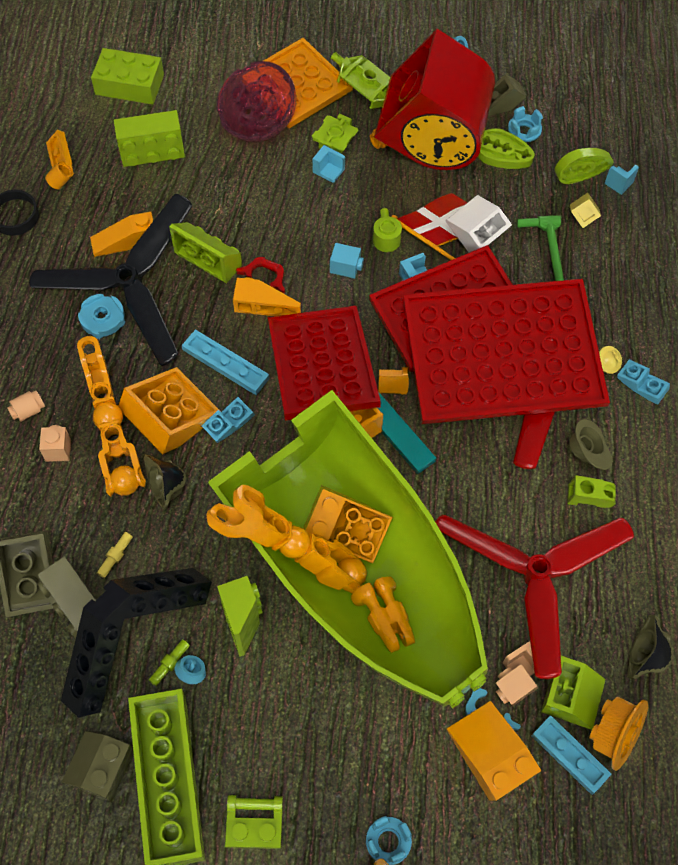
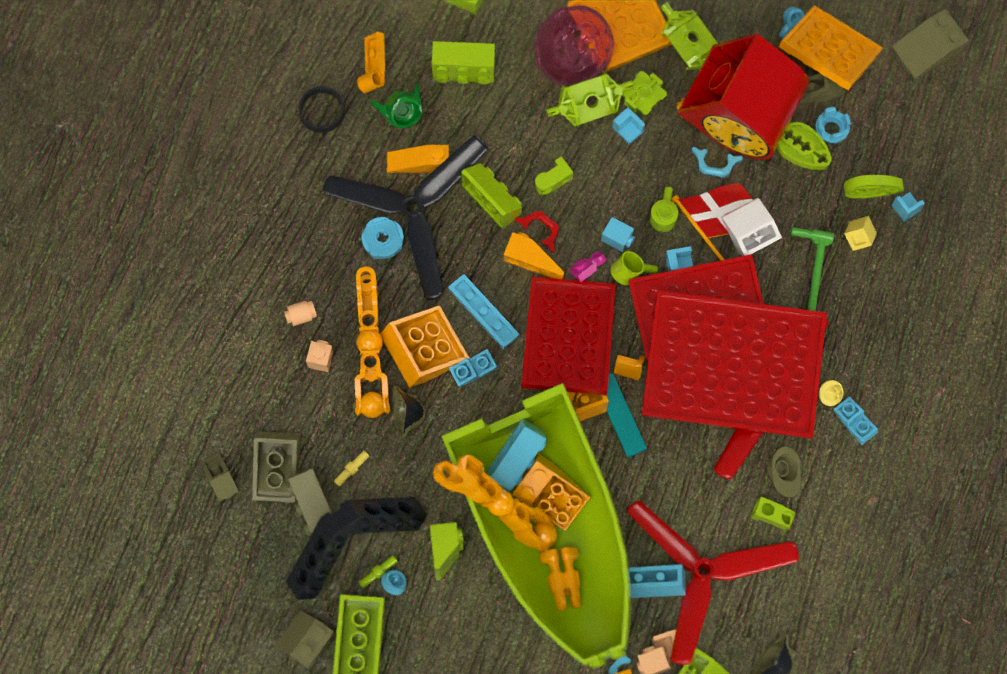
camera: 15 degrees right, 10 degrees up
none -> green helmet [369,82,422,128]
none -> medium azure brick [487,419,547,491]
none -> lime leg [535,156,573,195]
none -> lime plate [546,71,634,126]
none -> dark pink plate [569,251,607,282]
none -> lime piece [610,251,658,285]
none -> medium azure brick [629,565,686,598]
none -> medium azure helmet [692,147,743,178]
none -> light orange plate [779,5,883,91]
none -> olive slope [891,8,969,80]

